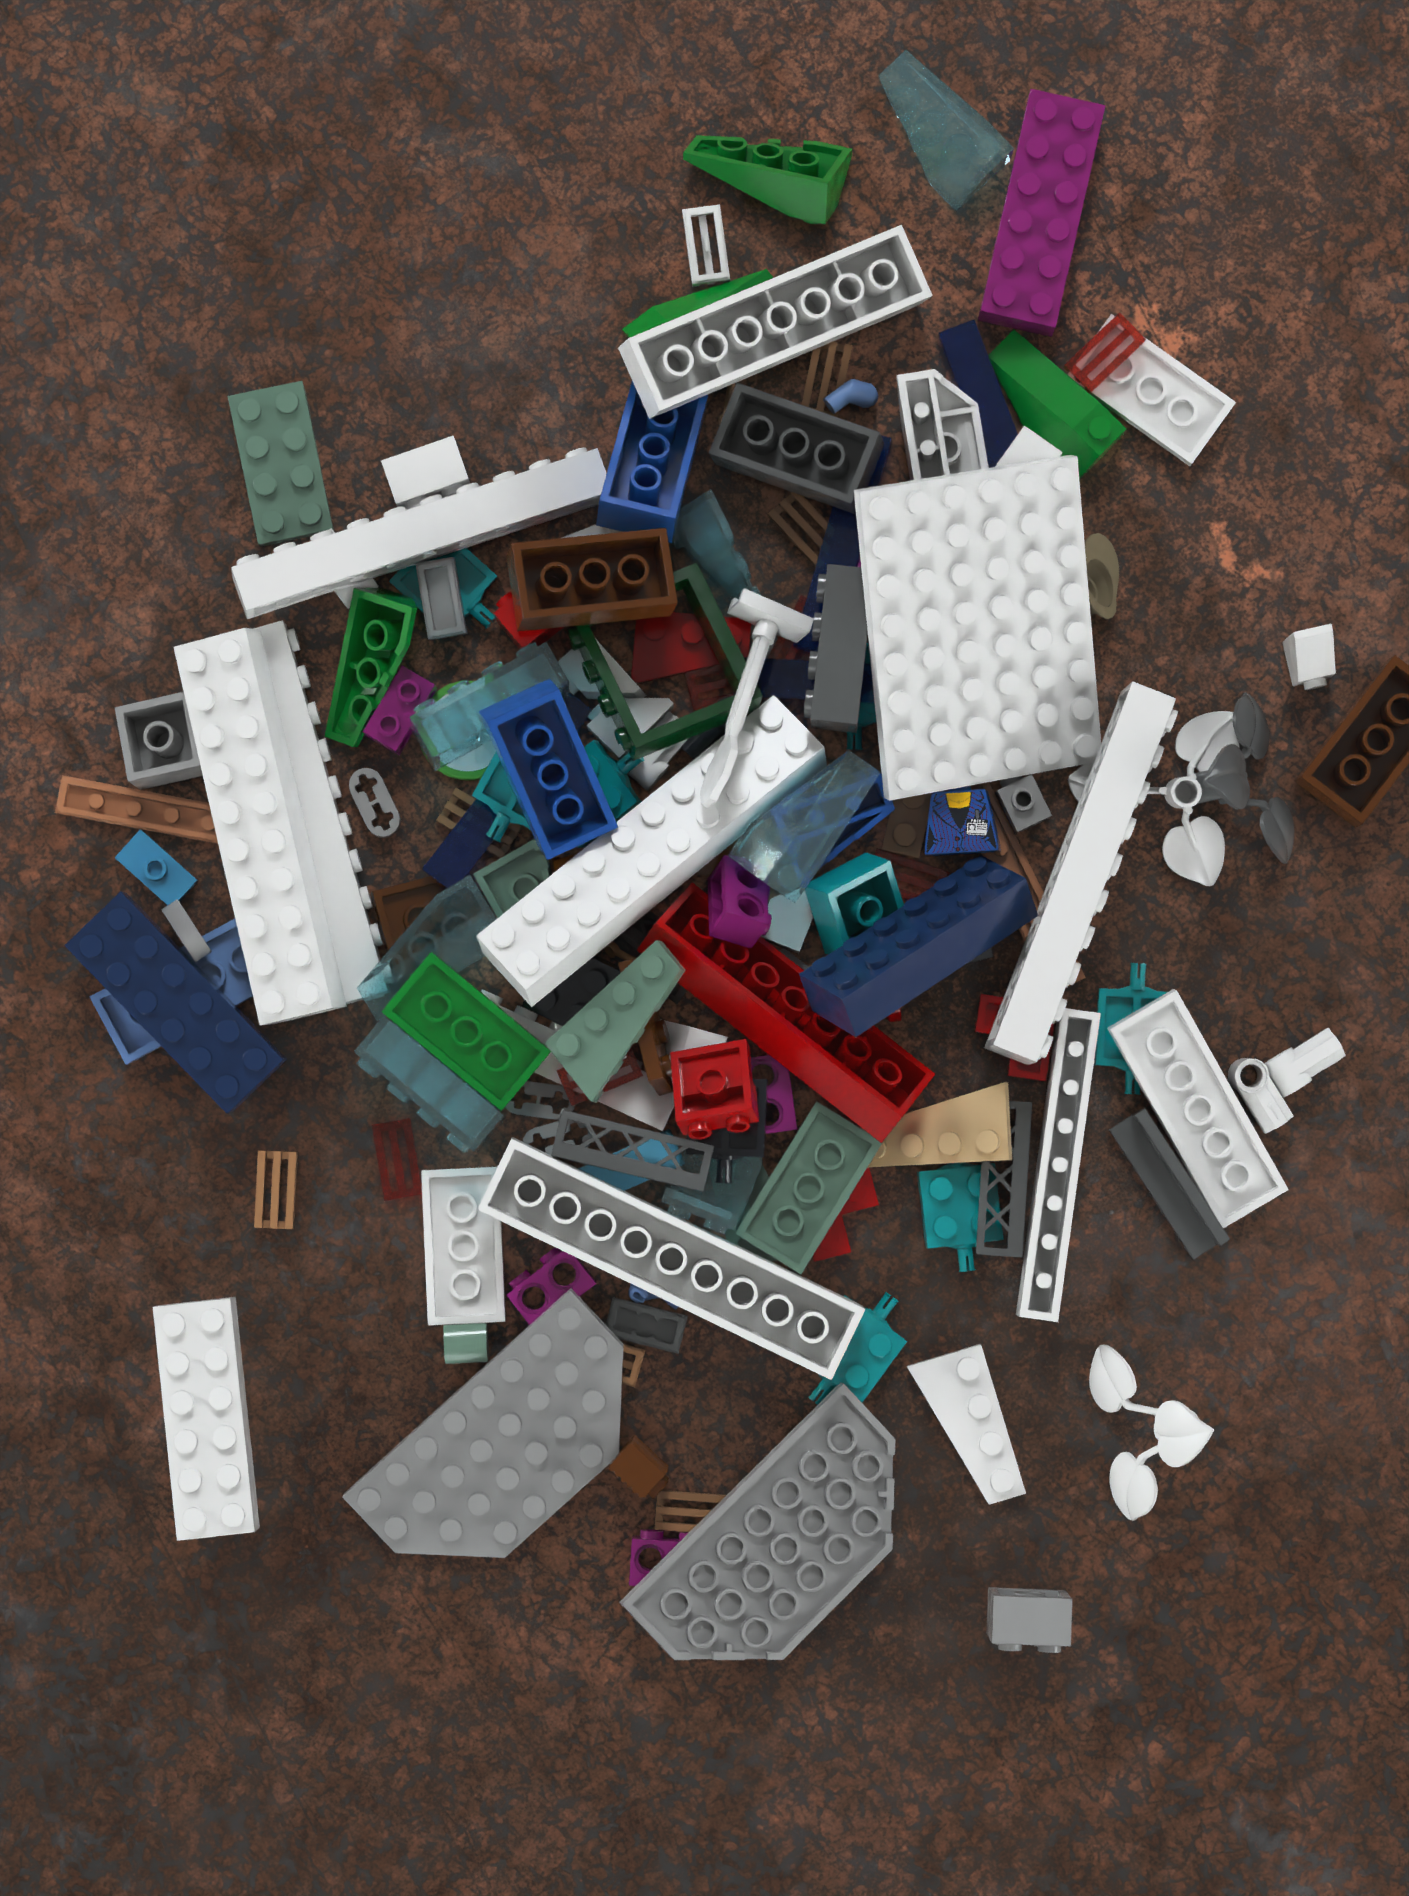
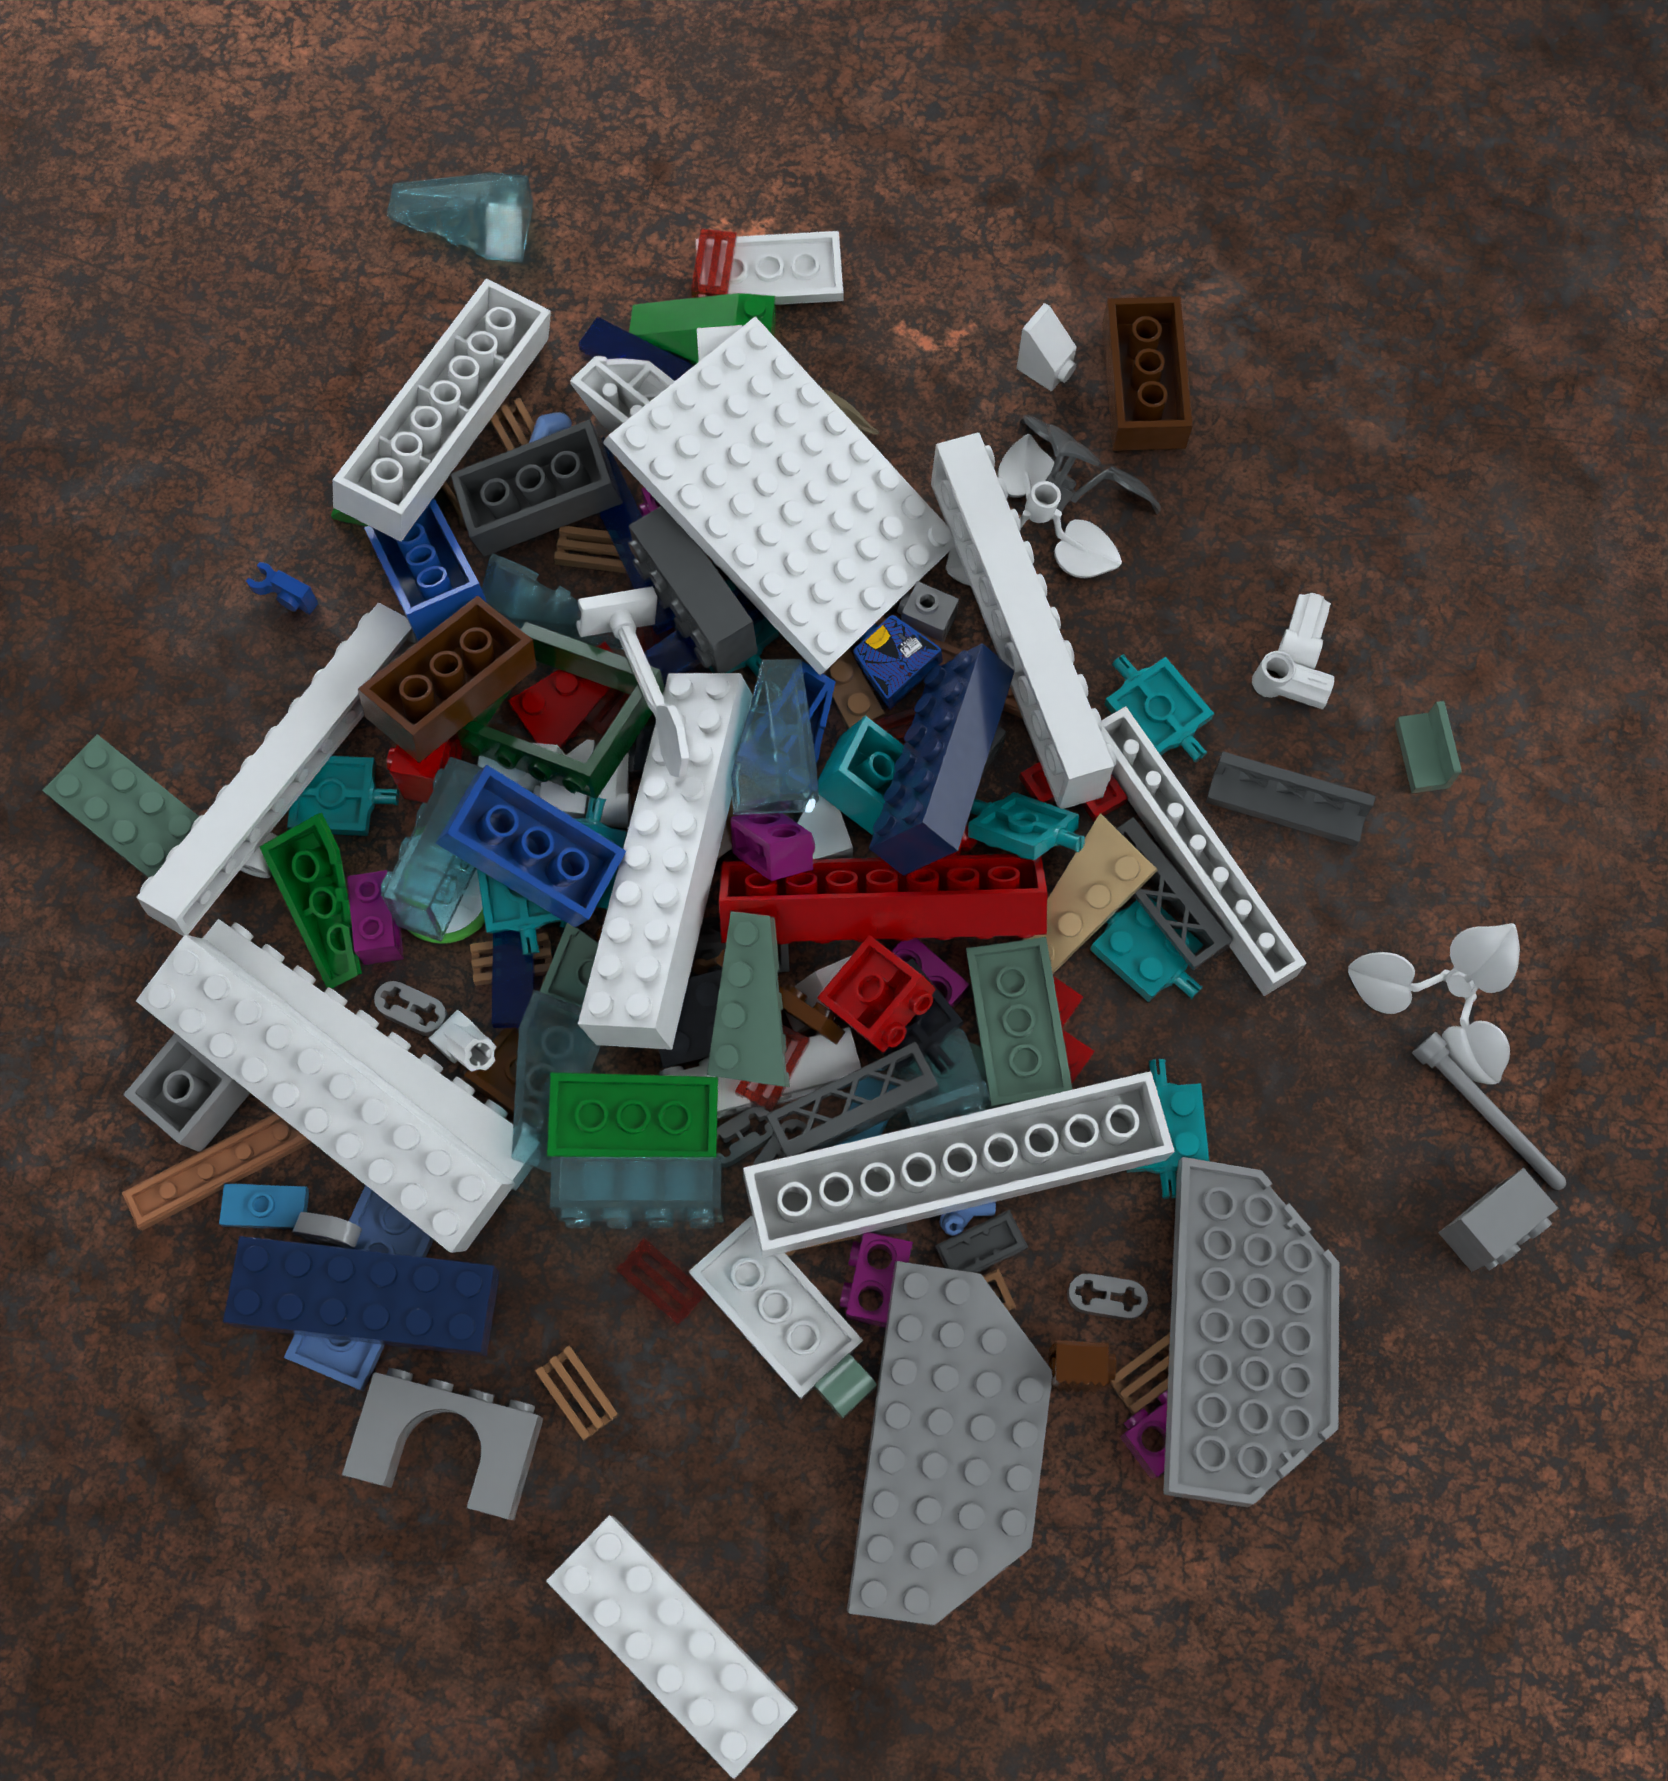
camera: 40 degrees left, 15 degrees down
white brick [381,436,470,510] -> none
light grey tile [415,557,468,640] -> none
white tile [682,204,730,287] -> none
green wedge [683,135,852,224] -> none
white wing [907,1344,1026,1505] -> none
magenta brick [978,89,1106,337] -> none
white plate [1107,989,1289,1228] -> none
none -> blue plate [246,562,318,615]
none -> light grey arch [342,1368,544,1521]
none -> white piece [428,1010,497,1072]
none -> teal plate [968,792,1085,860]
none -> light grey beam [1067,1274,1148,1320]
none -> sand green panel [1395,701,1462,793]
none -> light grey piece [1412,1031,1566,1190]

